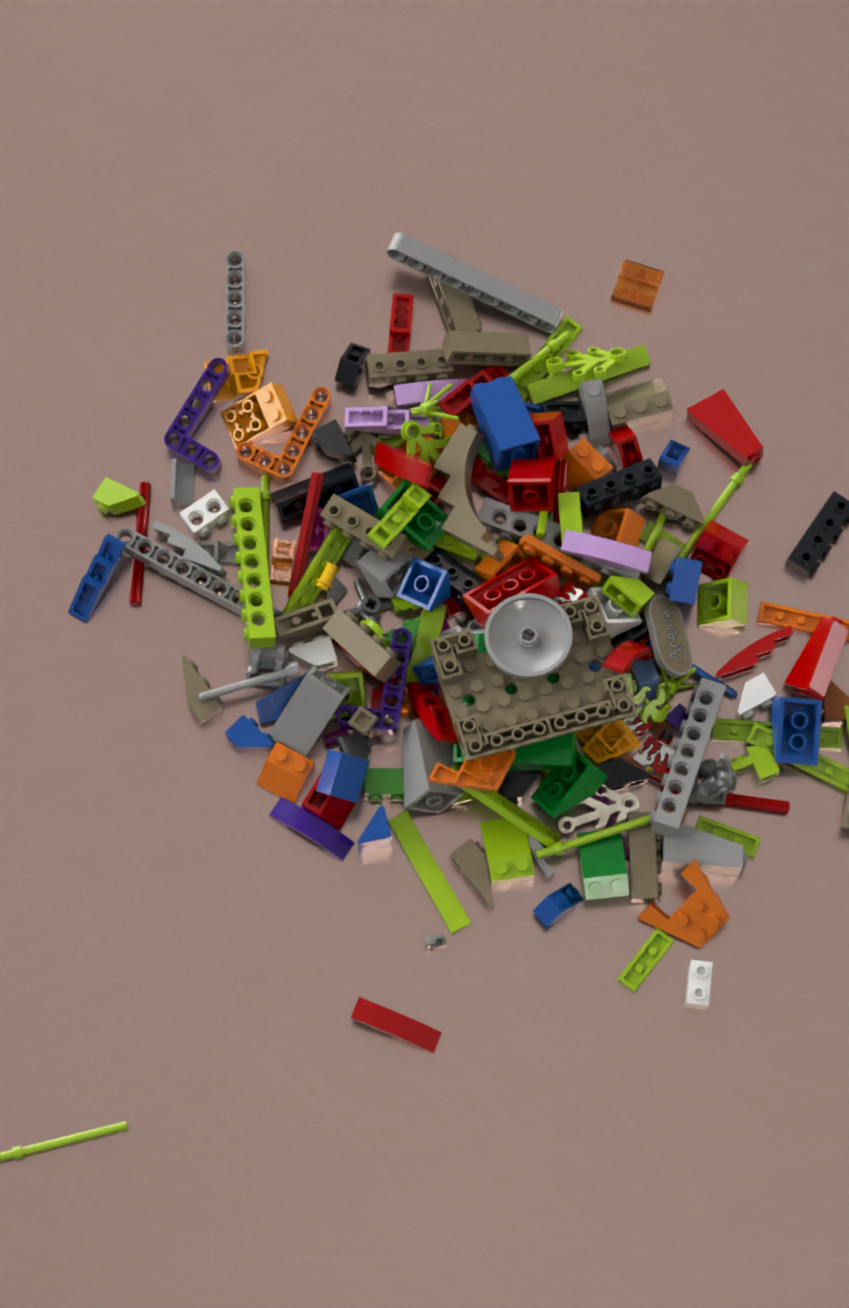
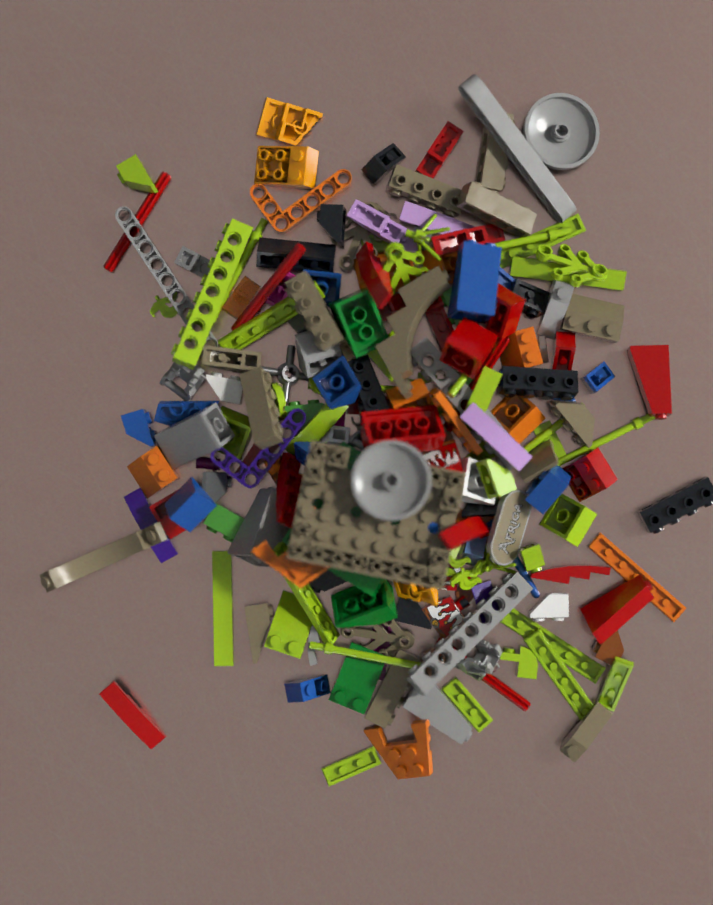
camera: 25 degrees right, 15 degrees up
blue slope [68,534,126,622] -> none
light grey slope [152,520,227,577] -> none
dark purple beam [164,358,230,473] -> none
light grey panel [170,459,195,507] -> none
white brick [179,489,230,539] -> none
dark tan slope [182,655,223,726] -> none
light grey piece [198,661,301,701] -> none
light grey beam [225,250,246,355] -> none
yellow pin [316,562,339,591] -> none
light grey tile [326,577,348,605] -> none
dark tan tile [348,706,378,737] -> none
blue slope [357,805,392,853] -> none
lime slope [367,483,431,550] -> none
light grey tile [424,934,447,949] -> none
clear orange slope [611,259,664,313] -> none
white brick [685,960,713,1010] -> none
blue slope [771,697,822,766] -> none
none -> dark tan arch [40,522,168,592]
none -> lime piece [150,292,178,318]
none -> lime slope [519,542,545,573]
none -> light grey dish [523,93,600,170]

